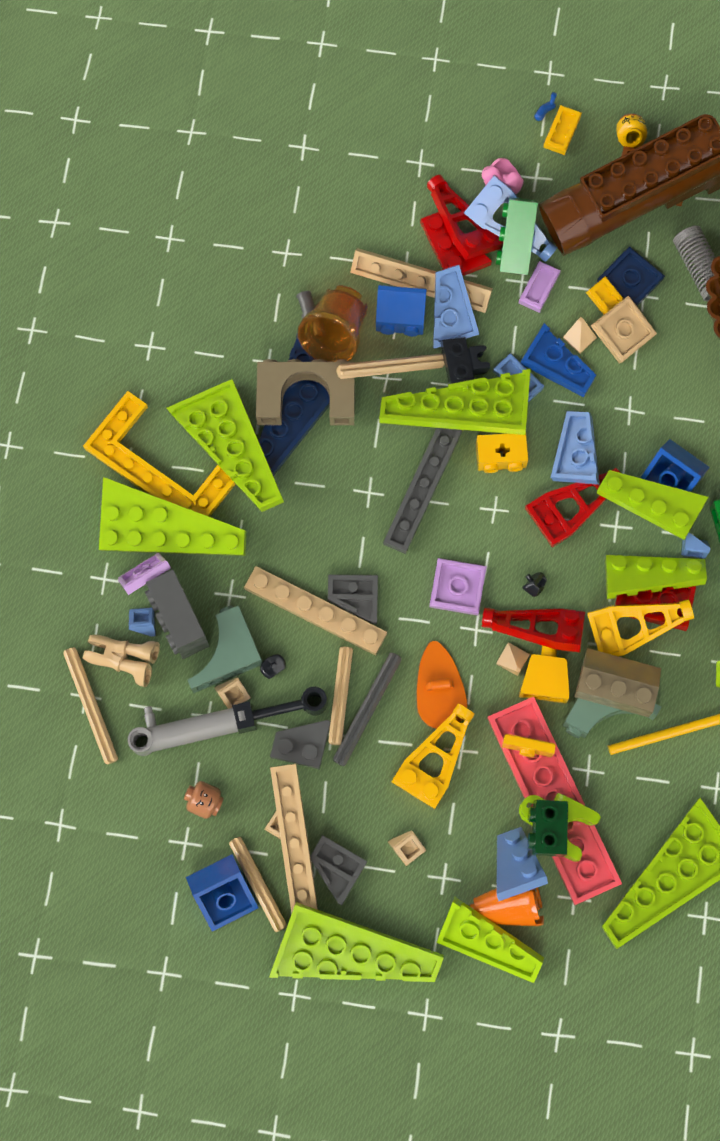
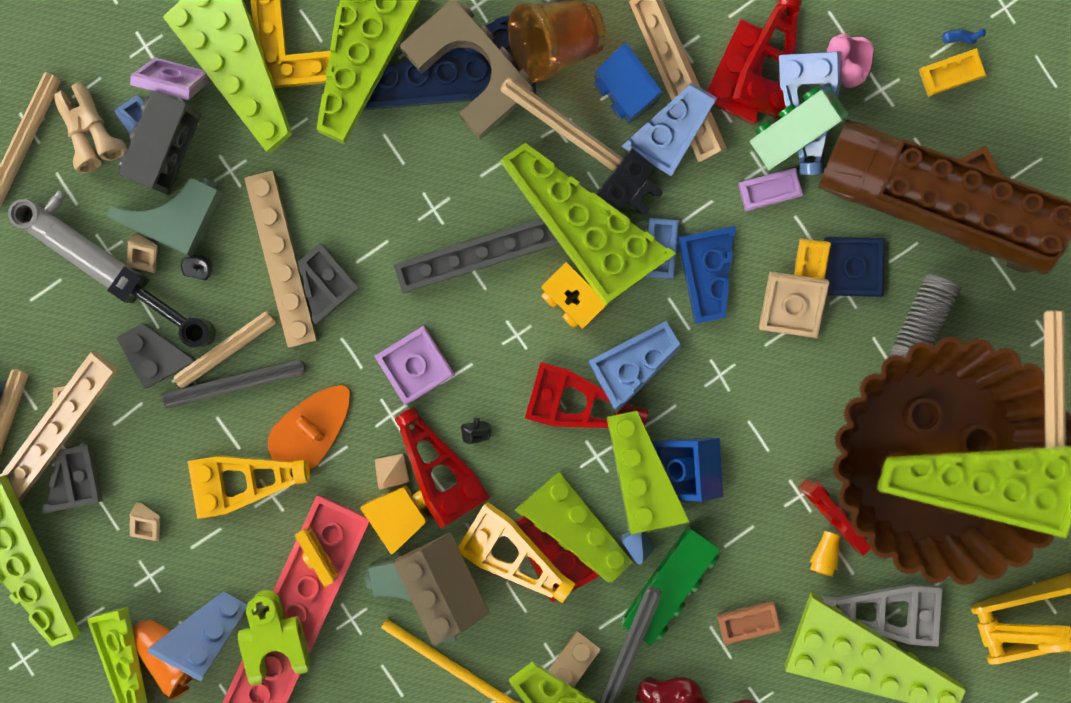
camera: 45 degrees right, 15 degrees up
nougat head [184,781,224,819] -> none
dark green brick [528,800,568,857] -> none
tan slope [563,317,597,354] -> none
yellow head [616,114,648,148] -> none

